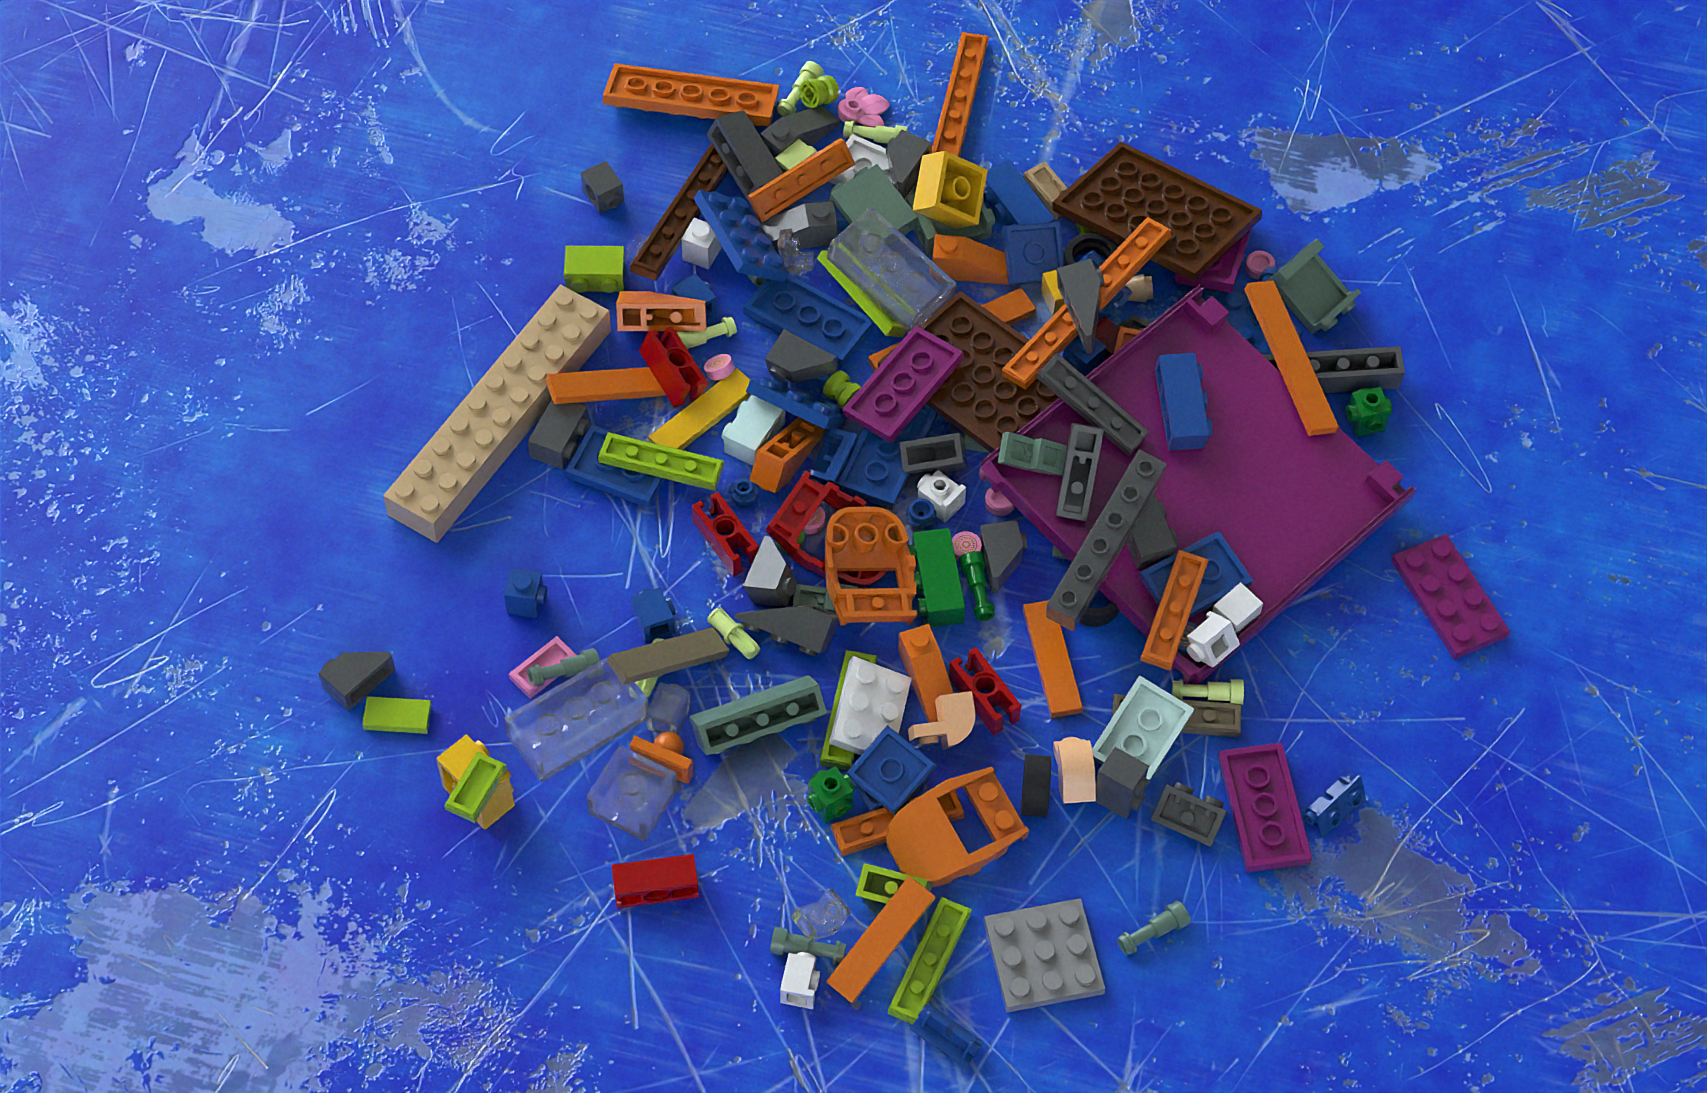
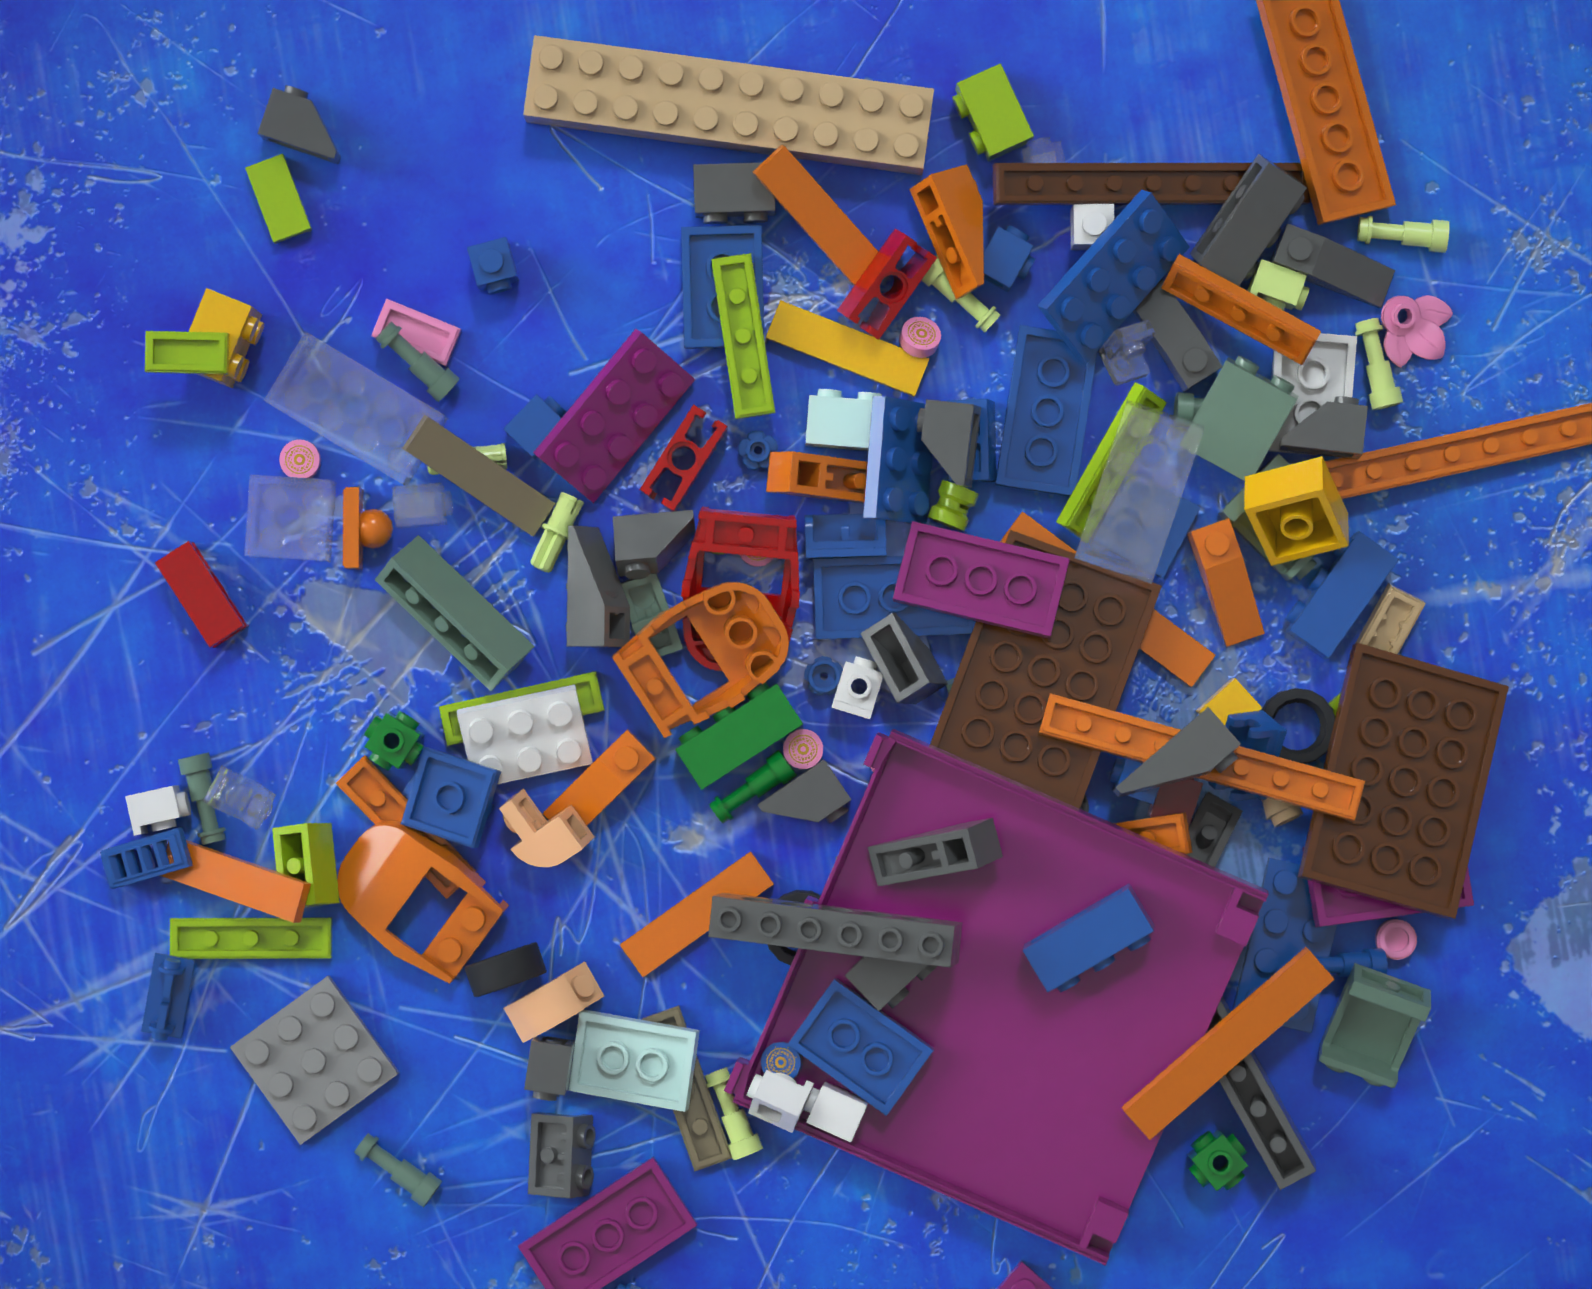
camera: 65 degrees right, 30 degrees up
dark grey brick [581,161,624,214] -> none
lime wheel [799,75,839,108] -> none
red piece [948,647,1021,736] -> none
sand green slope [998,432,1067,476] -> none
blue tile [1002,221,1065,285] -> none
dark grey tile [1036,352,1150,457] -> none
orange tile [1140,550,1209,671] -> none
none -> blue slope [100,827,193,889]
none -> bright pink tile [279,440,321,481]
none -> magenta plate [533,329,696,503]

